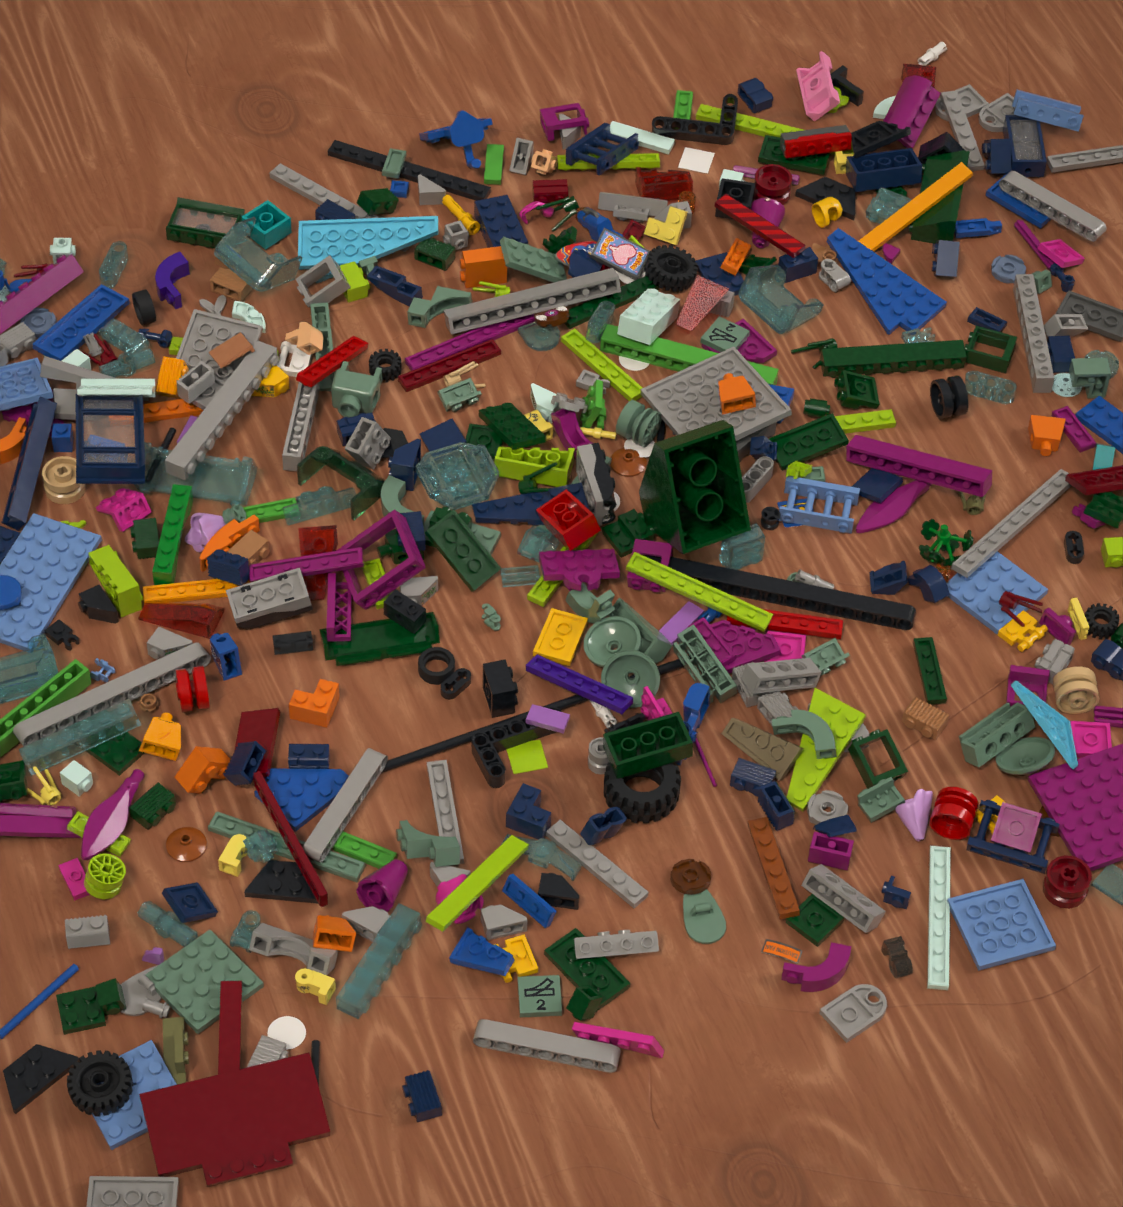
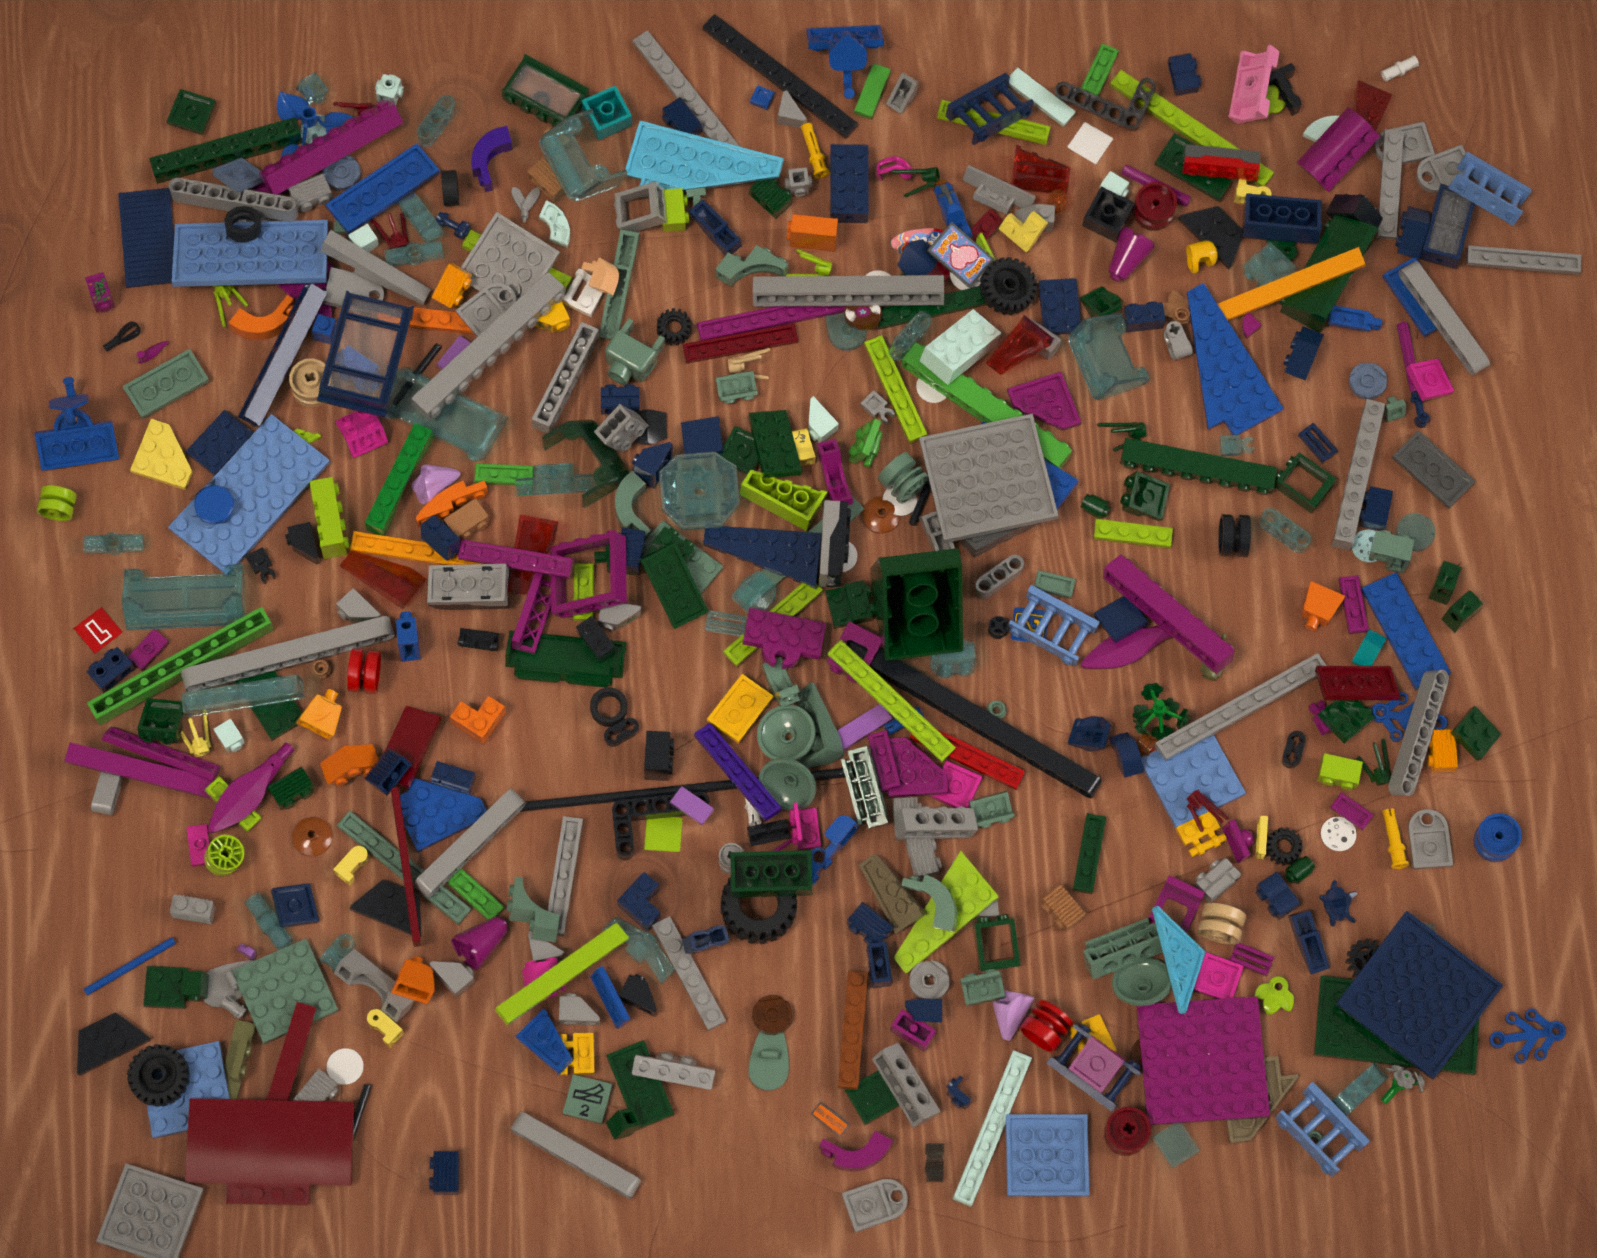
camera: 15 degrees right, 20 degrees up
light aqua fence [77,378,156,397] -> none
light grey pin [83,332,102,357] -> none
medium blue piece [90,658,116,682] -> none
dark green brick [130,517,159,559] -> none
light grey brick [177,361,215,404] -> none
nougat piece [209,332,255,368] -> none
sand green wheel [222,504,246,524] -> none
clear light blue brick [243,830,279,863] -> none
red plate [296,336,368,387] -> none
clear light blue brick [336,903,422,1019] -> none
dark green brick [357,188,399,216] -> none
sand green tile [382,148,407,179] -> none
sand green piece [482,604,501,631] -> none
sand green plate [500,237,567,282] -> none
dark green plant [518,462,558,494] -> none
light nougat brick [531,149,557,175] -> none
dark red brick [532,179,568,205] -> none
red brick [536,489,601,551] -> none
magenta window [540,103,589,141] -> none
dark green plate [543,226,577,254] -> none
light grey plate [551,392,588,413] -> none
light grey slope [559,114,581,149] -> none
dark pink wing [572,1022,664,1058] -> none
light yellow bar [580,427,616,439] -> none
magenta axle [694,737,717,787] -> none
sand green tile [700,316,750,352] -> none
dark red tile [714,194,806,258] -> none
orange torso [718,373,756,415] -> none
orange tile [720,238,751,276] -> none
dark blue brick [750,436,777,461] -> none
dark green plate [769,413,849,471] -> none
lime plate [786,461,812,479] -> none
light grey pin [795,569,834,589] -> none
black wing [851,121,911,159] -> none
light grey slope [1044,314,1088,338] -> none

